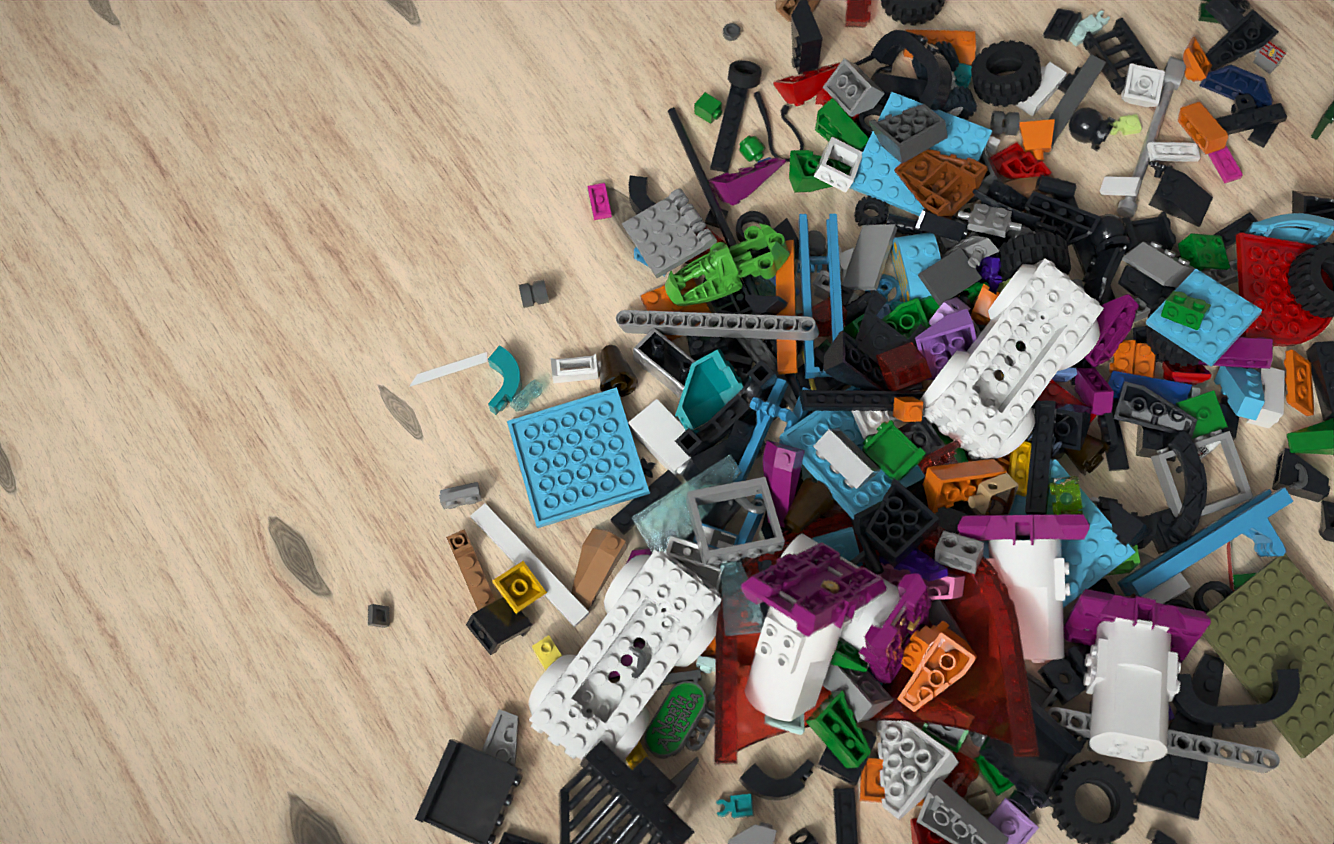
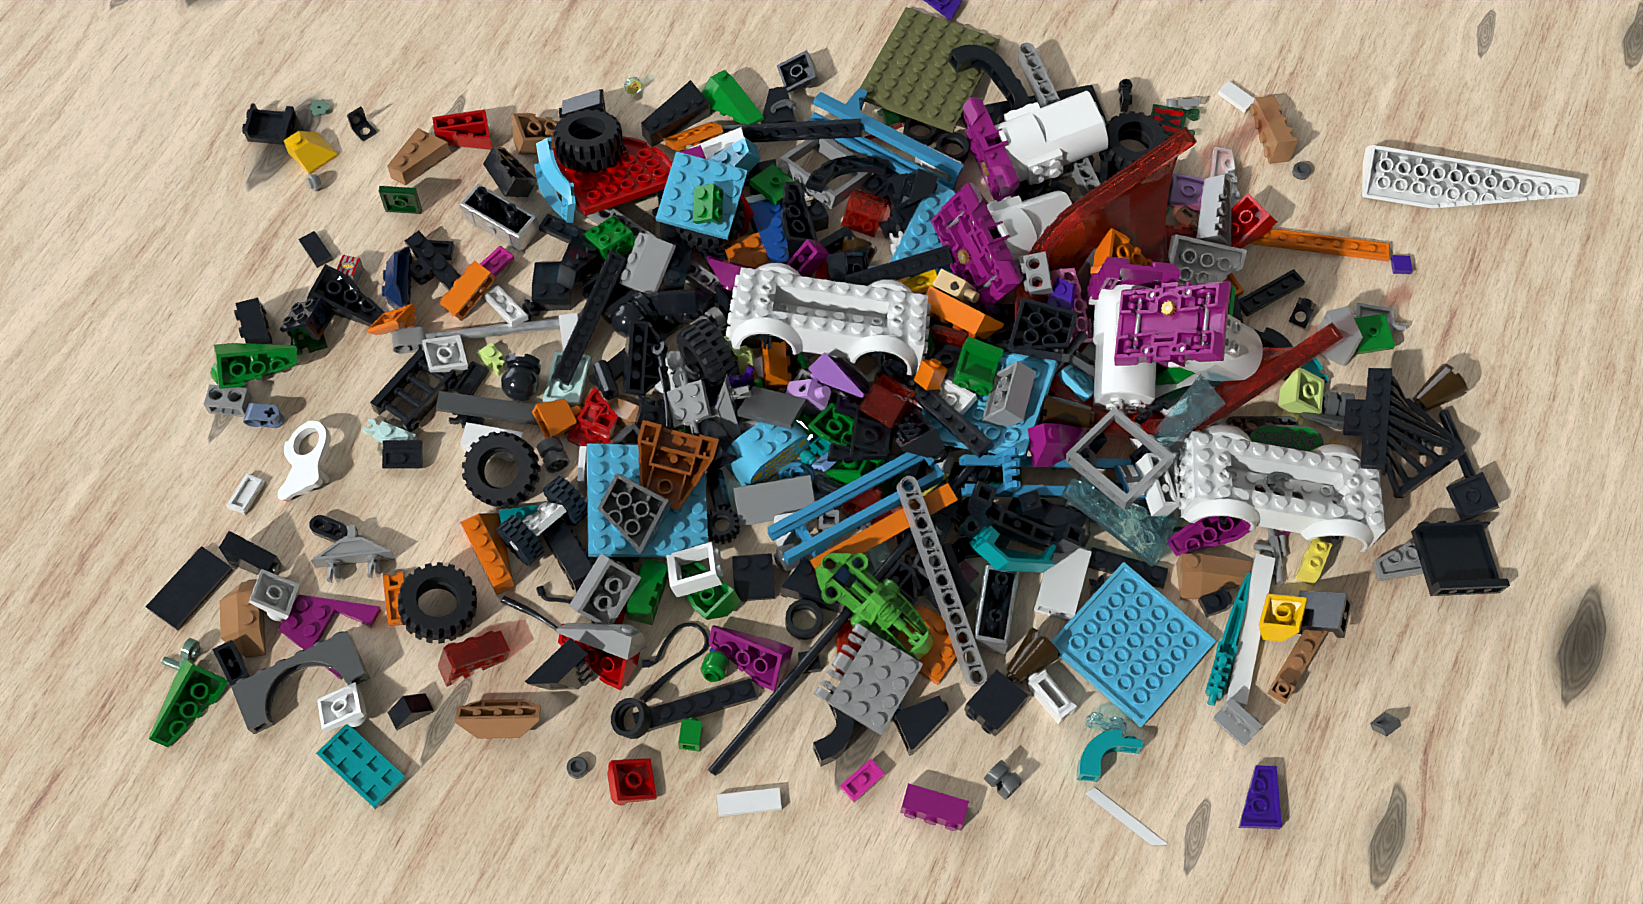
camera: 125 degrees left, 5 degrees down
black slope [745,295,788,315] -> none
black arch [870,30,952,111] -> none
clear neon green brick [1049,476,1083,515] -> none
none -> black tile [298,231,333,268]
none -> black tile [452,361,489,396]
none -> piece [460,184,539,252]
none -> light aqua tile [542,352,592,407]
none -> black tile [551,250,627,386]
none -> black wedge [556,235,602,290]
none -> light grey wedge [556,623,647,660]
none -> red slope [607,758,657,806]
none -> white tile [717,788,782,817]
none -> black tile [723,119,863,143]
none -> black slope [732,553,775,602]
none -> clear red slope [841,189,889,237]
none -> black slope [893,695,949,756]
none -> magenta brick [900,783,969,831]
none -> black panel [964,669,1028,736]
none -> black bracket [1198,586,1232,618]
none -> teal piece [1205,572,1251,706]
none -> dark purple wing [1238,765,1282,829]
none -> light grey piece [1253,528,1287,584]
none -> yellowish green slope [1278,367,1324,414]
none -> dark grey wheel [1322,391,1355,416]

